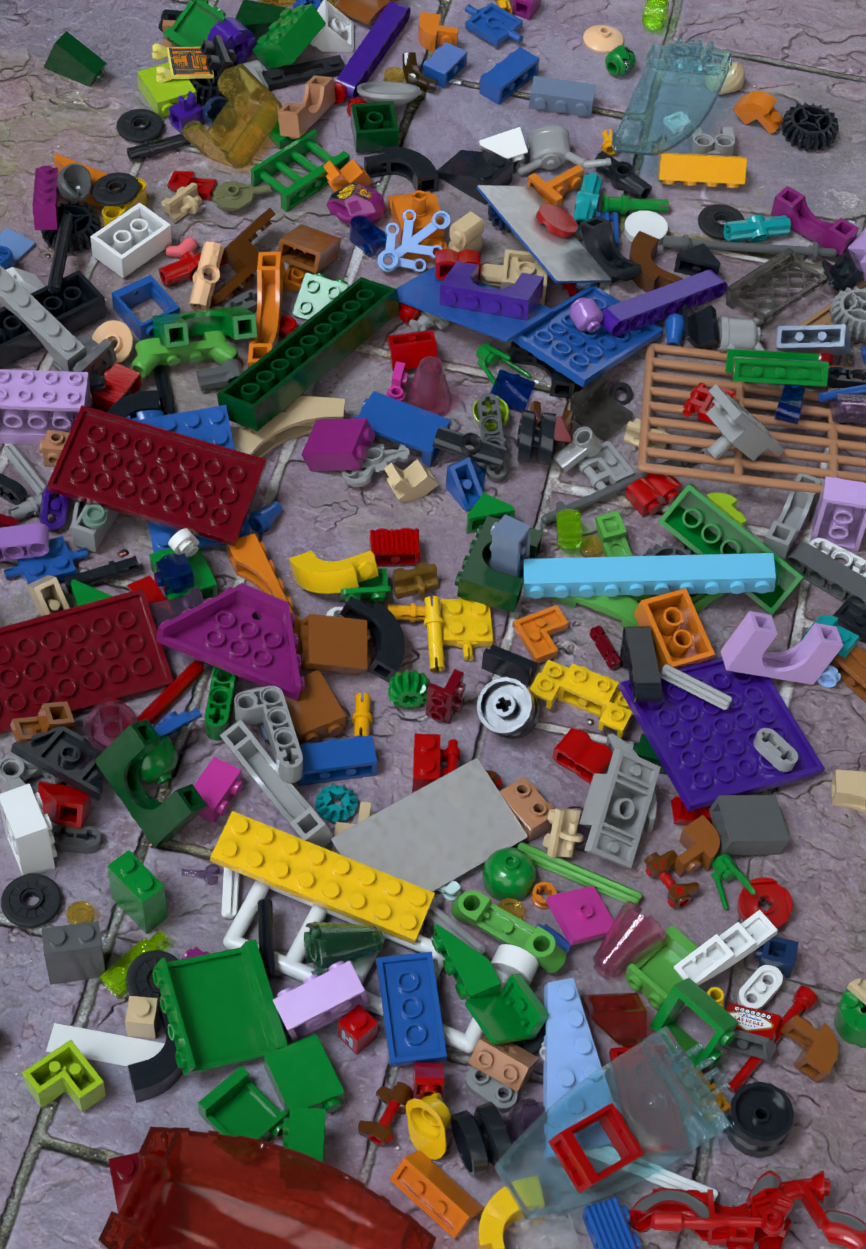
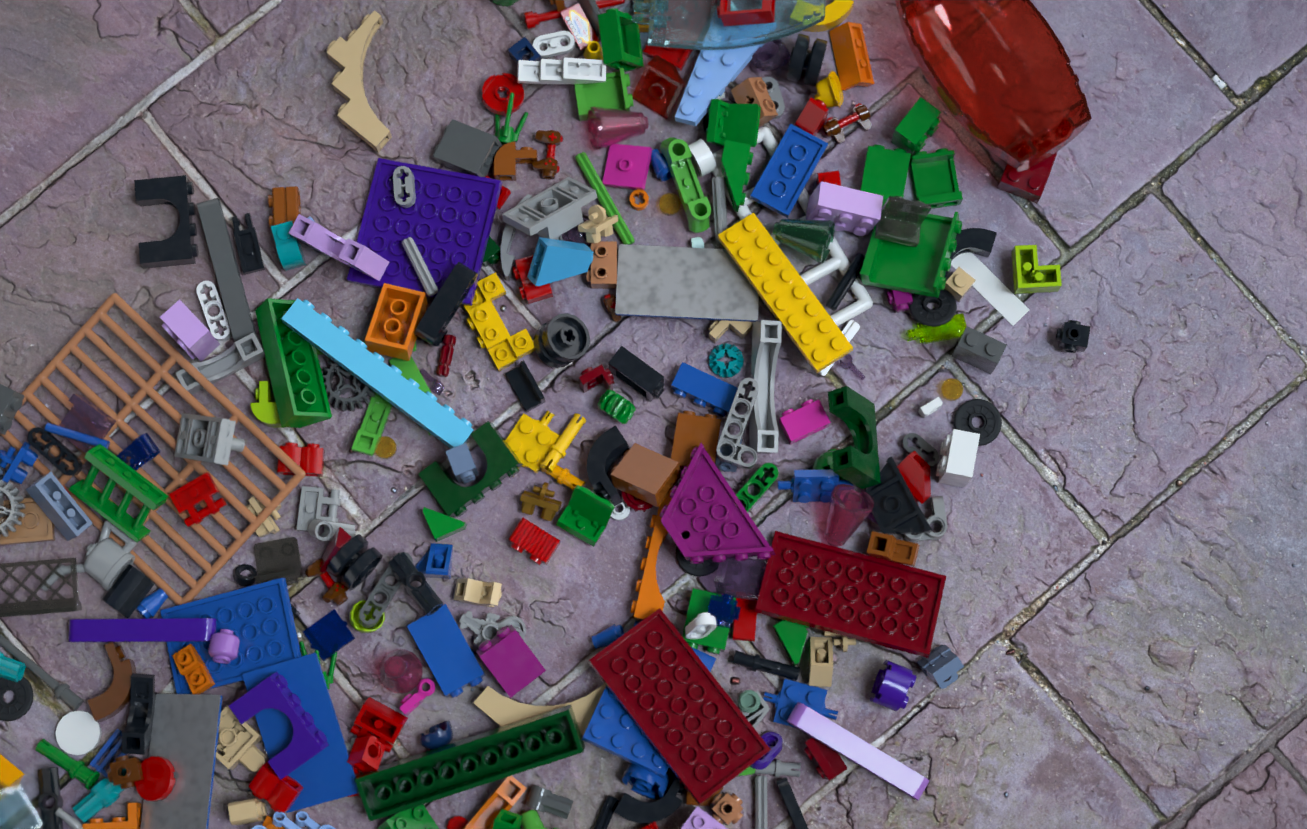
camera: 140 degrees left, 25 degrees up
green brick [107,850,168,934] -> none
red axle [131,660,204,724] -> none
yellow arch [289,550,379,594] -> none
light orange pin [352,693,372,737] -> none
red brick [412,733,461,793] -> none
green cylinder [482,847,536,903] -> none
orange plate [512,605,569,663] -> none
dark grey bar [541,447,704,524] -> none
clear neon green gear [556,509,582,550] -> none
black slope [674,243,721,276] -> none
none -> reddish brown brick [107,755,144,789]
none -> orange slope [172,644,215,695]
none -> red brick [347,735,386,773]
none -> clear purple hand [420,368,444,395]
none -> dark blue hair [420,720,453,750]
none -> dark azure slope [527,237,594,286]
none -> black window [608,346,665,402]
none -> clear smoke bracket [875,196,931,247]
none -> white tile [918,397,943,418]

